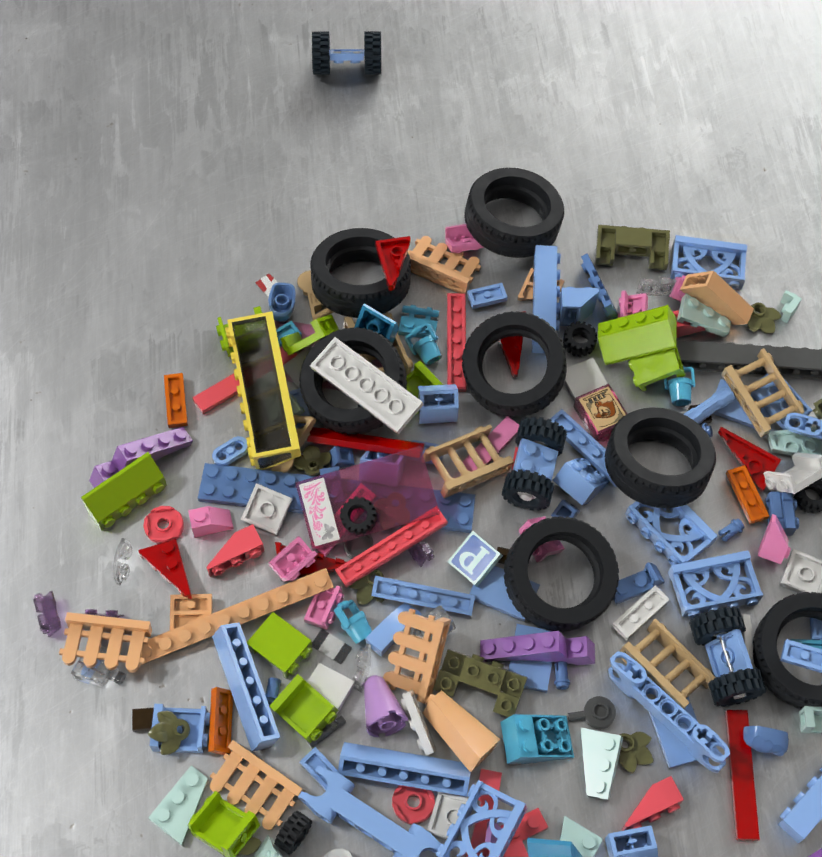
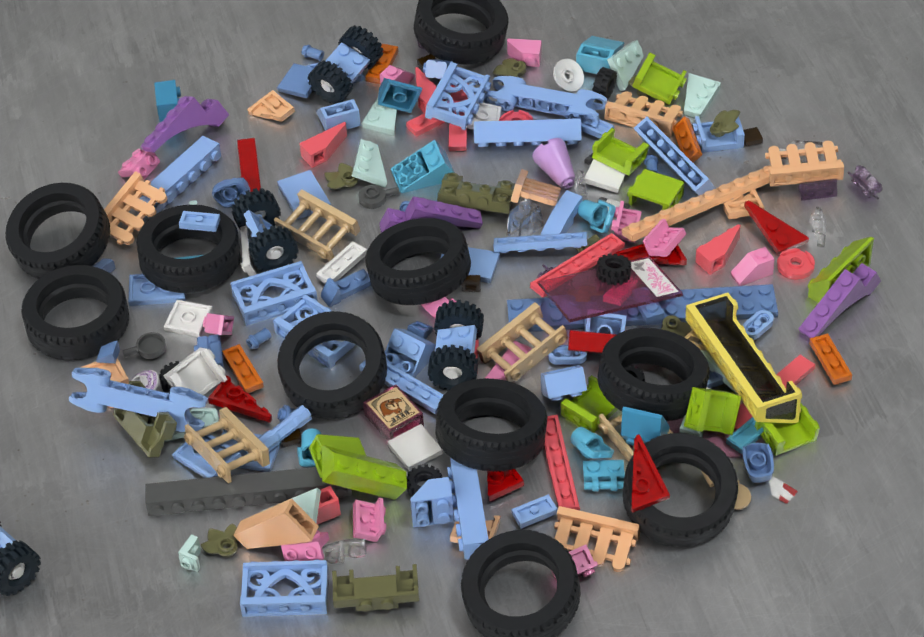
camera: 175 degrees right, 15 degrees down
white tile [241,483,293,535] -> none
white plate [310,337,424,435] -> none
white plate [401,689,437,756] -> none
light nougat slope [422,690,500,772] -> none
tile [447,531,503,587] -> none
medium blue wing [581,254,618,320] -> none
light blue piece [608,651,730,773] -> none

